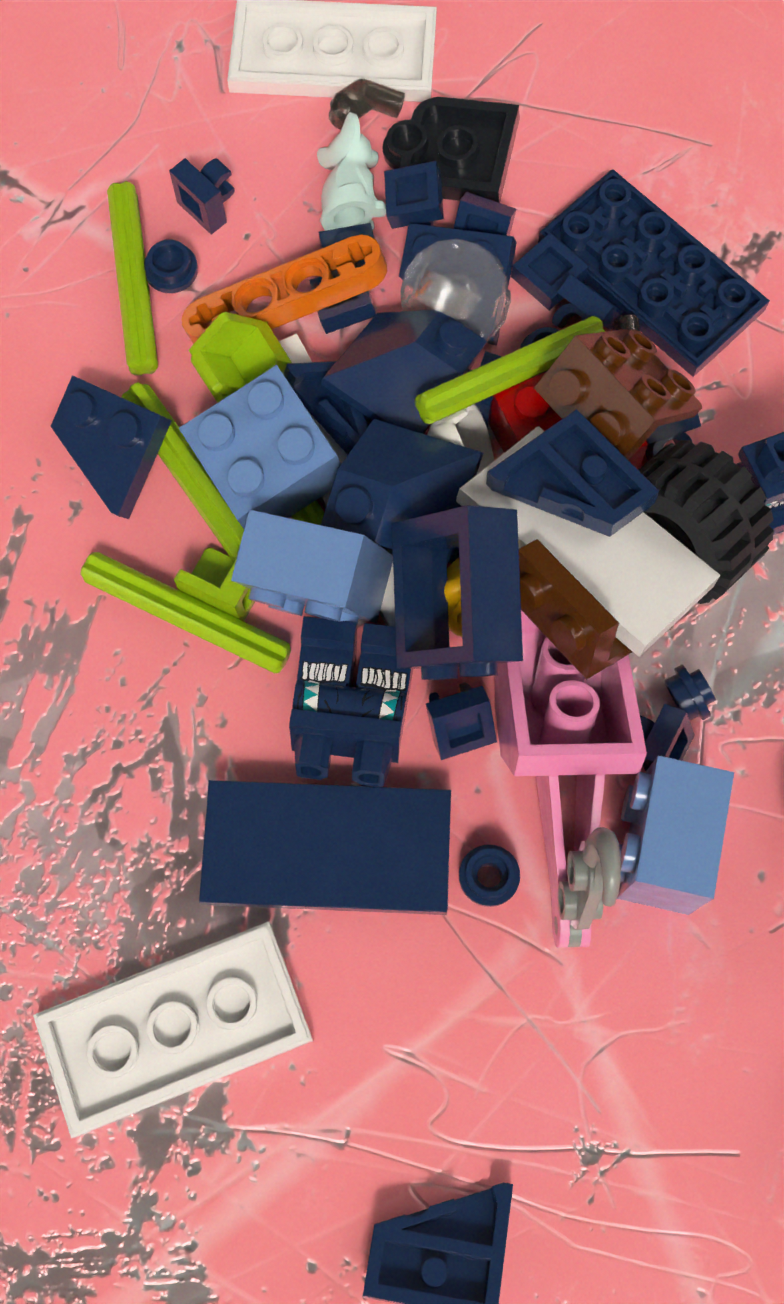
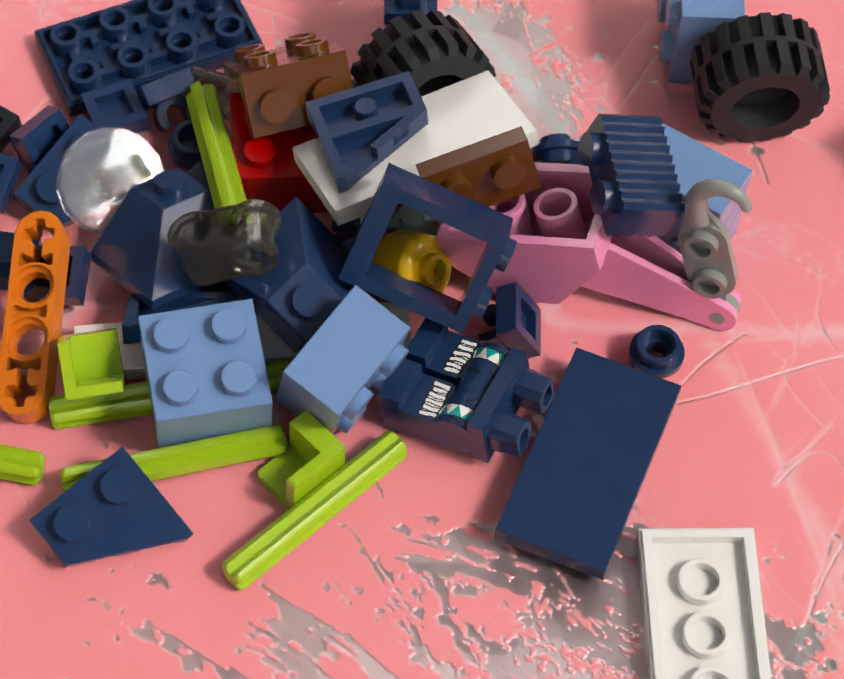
camera: 75 degrees left, 15 degrees down
none -> clear smoke piece [167,199,281,286]
none -> dark blue brick [578,113,685,238]

